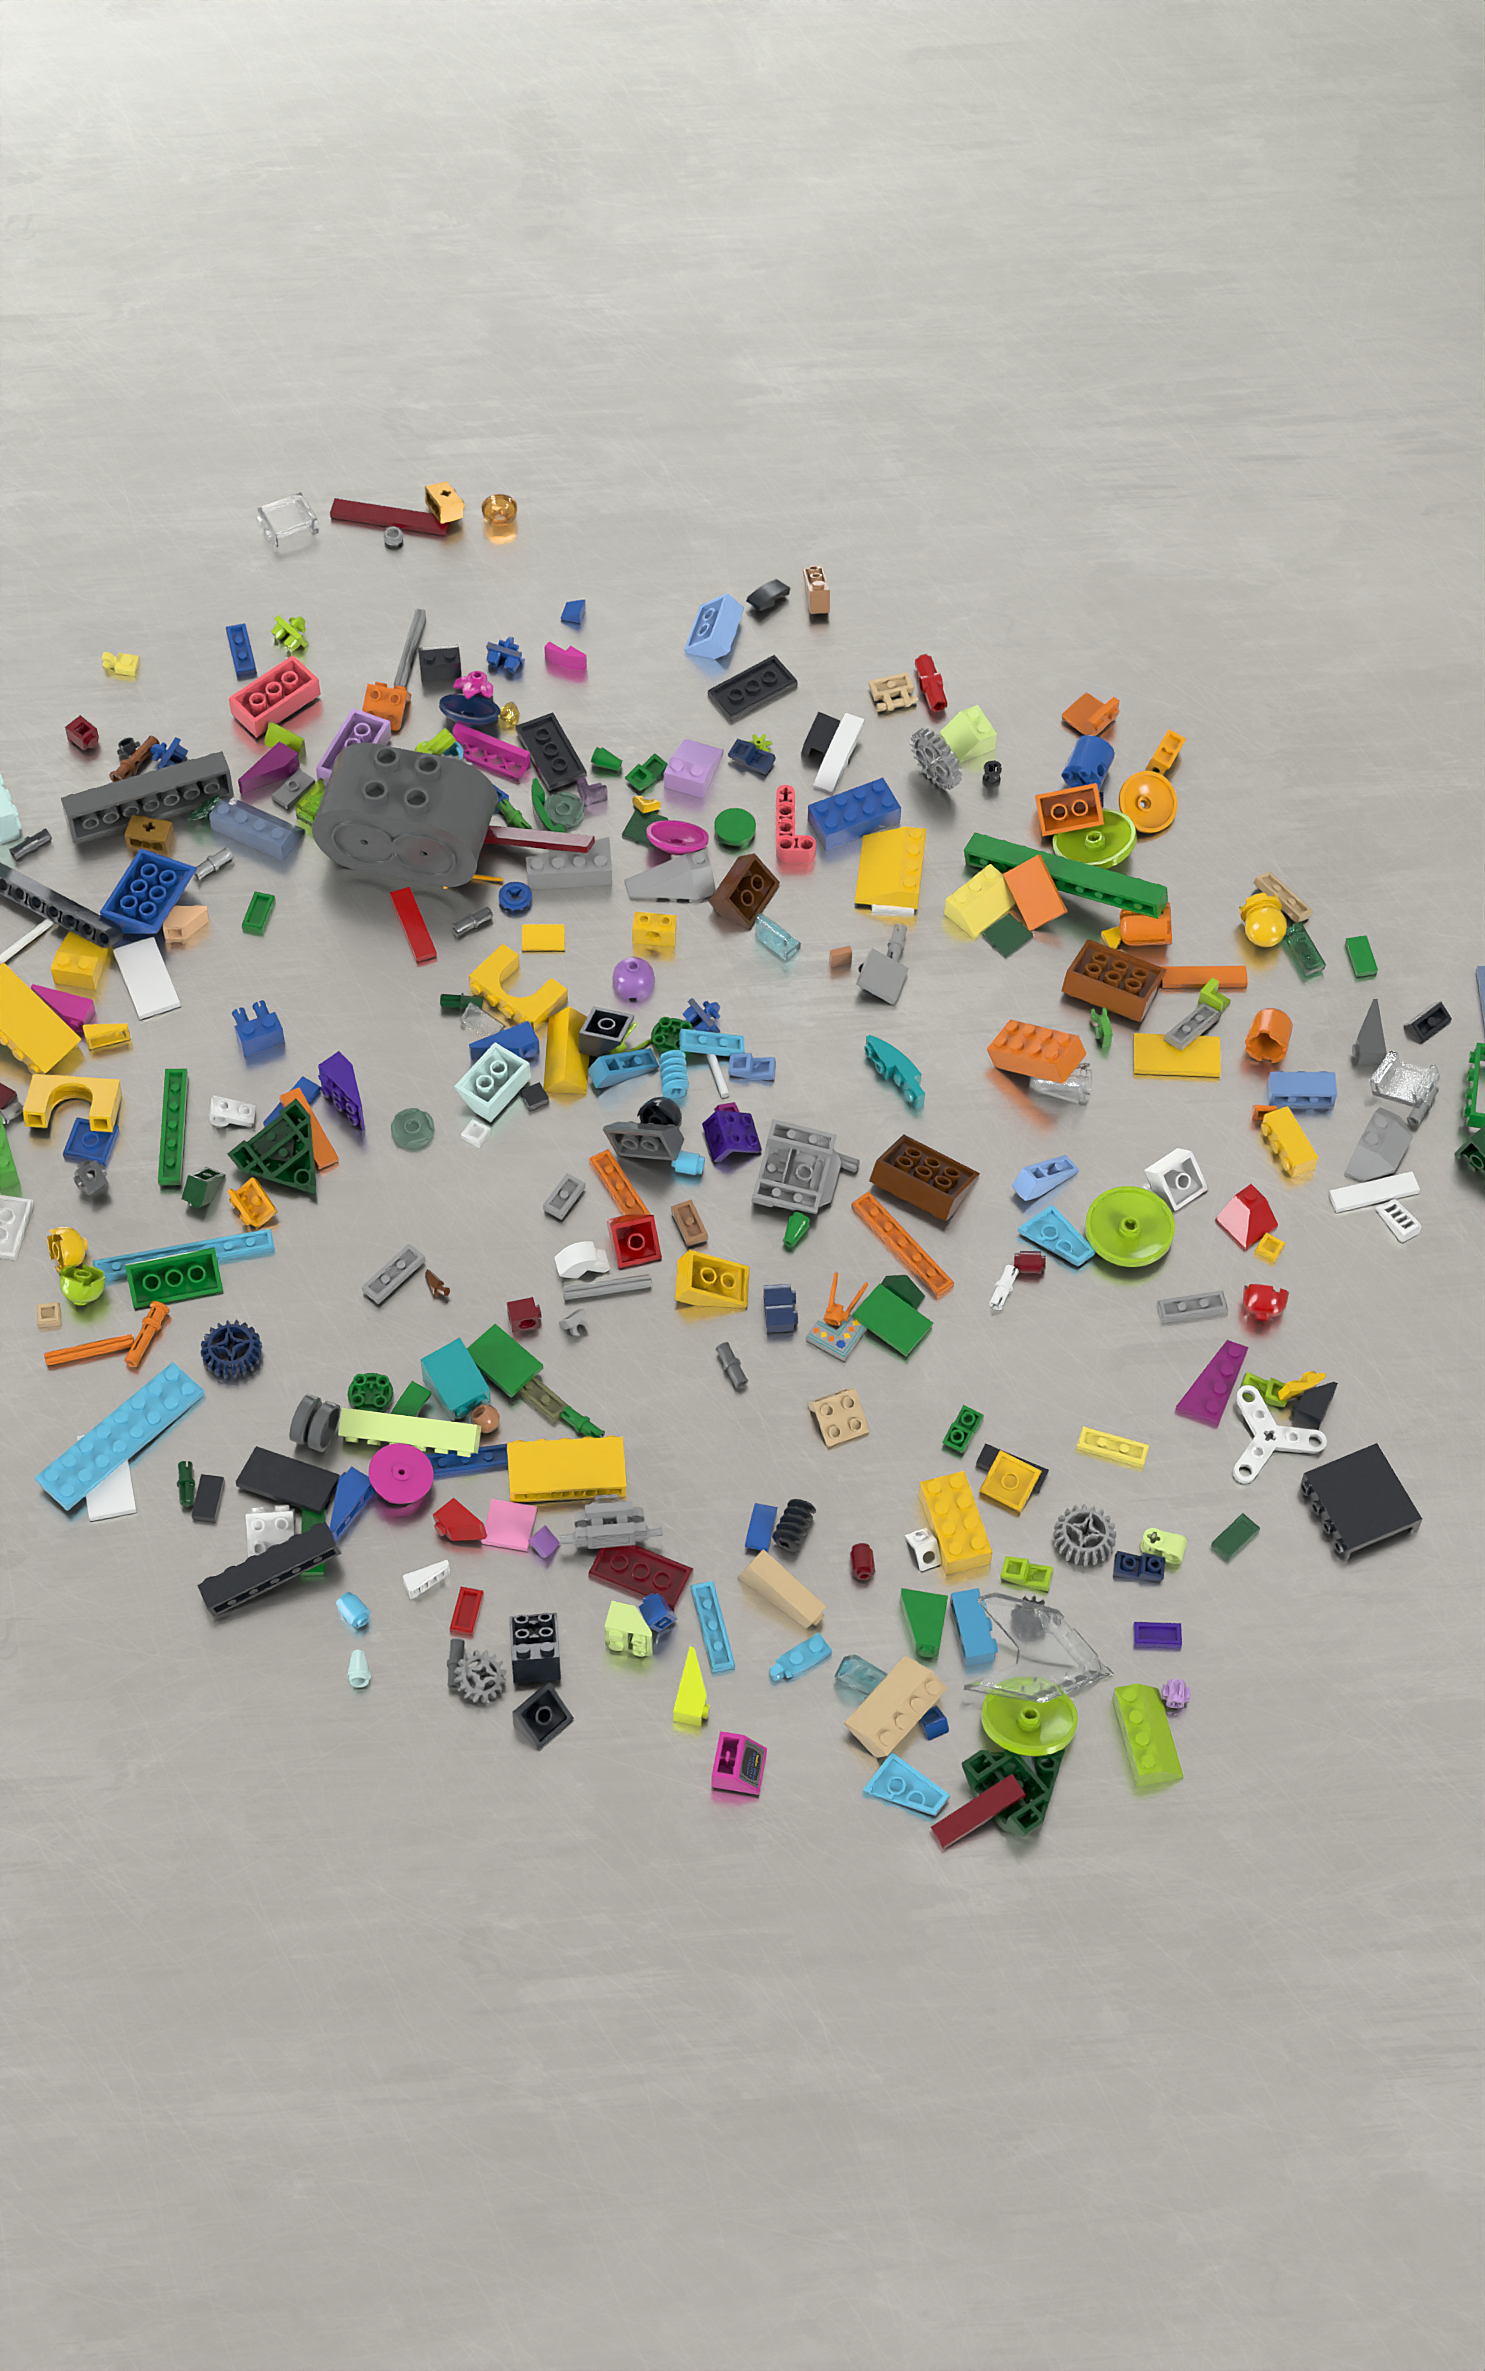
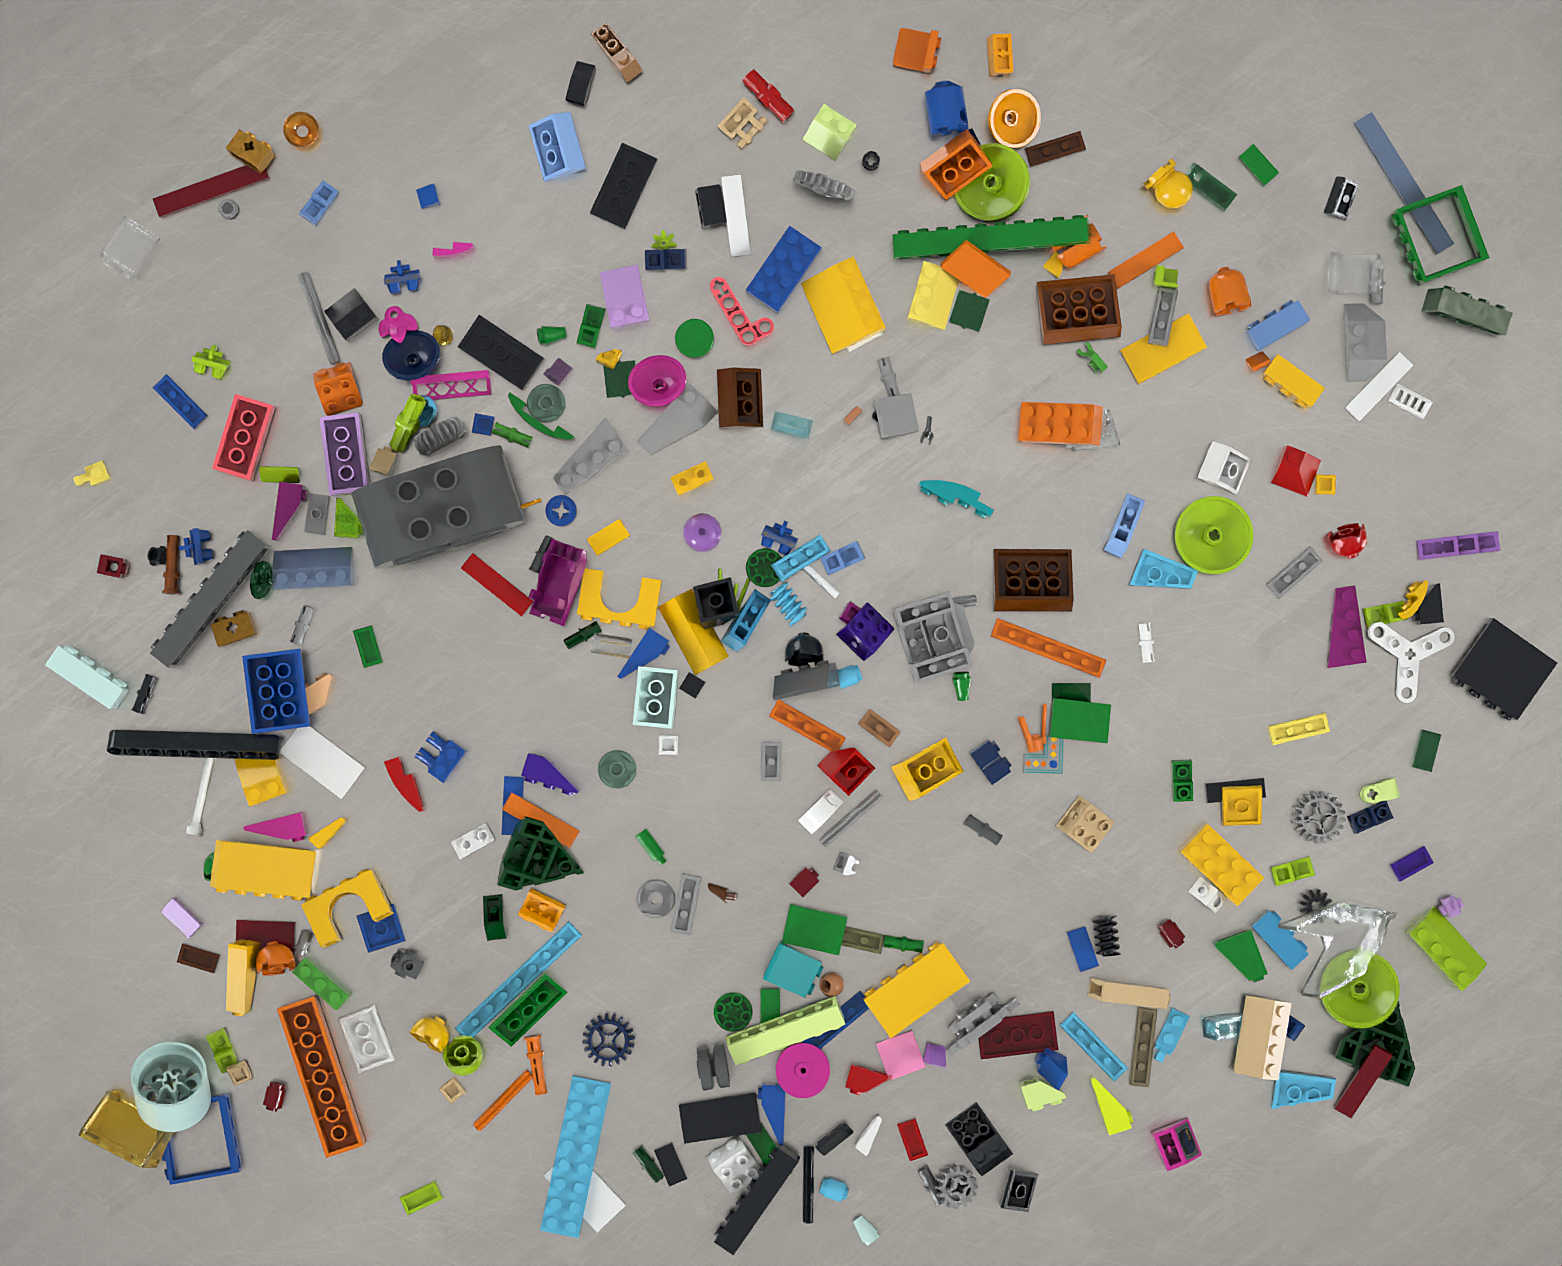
camera: 25 degrees left, 30 degrees up
green plate [158,1068,188,1185] -> none
tile [483,825,595,853] -> none
dark red brick [1014,1251,1046,1273] -> none
tan plate [1253,871,1313,923] -> none
dark grey slope [1352,999,1387,1066] -> none
none -> medium blue slope [299,180,339,225]
none -> red slope [384,757,425,812]
none -> magenta piece [528,539,587,626]
none -> green cylinder [635,829,666,866]
none -> light grey tile [636,879,675,918]
none -> black axle [803,1146,814,1224]
none -> black slope [815,1121,854,1156]
none -> dark grey hand [920,416,934,445]
none -> reddish brown tile [1024,131,1086,168]
none -> dark tan tile [1129,1007,1158,1087]
none -> medium lavender slope [1418,531,1501,560]

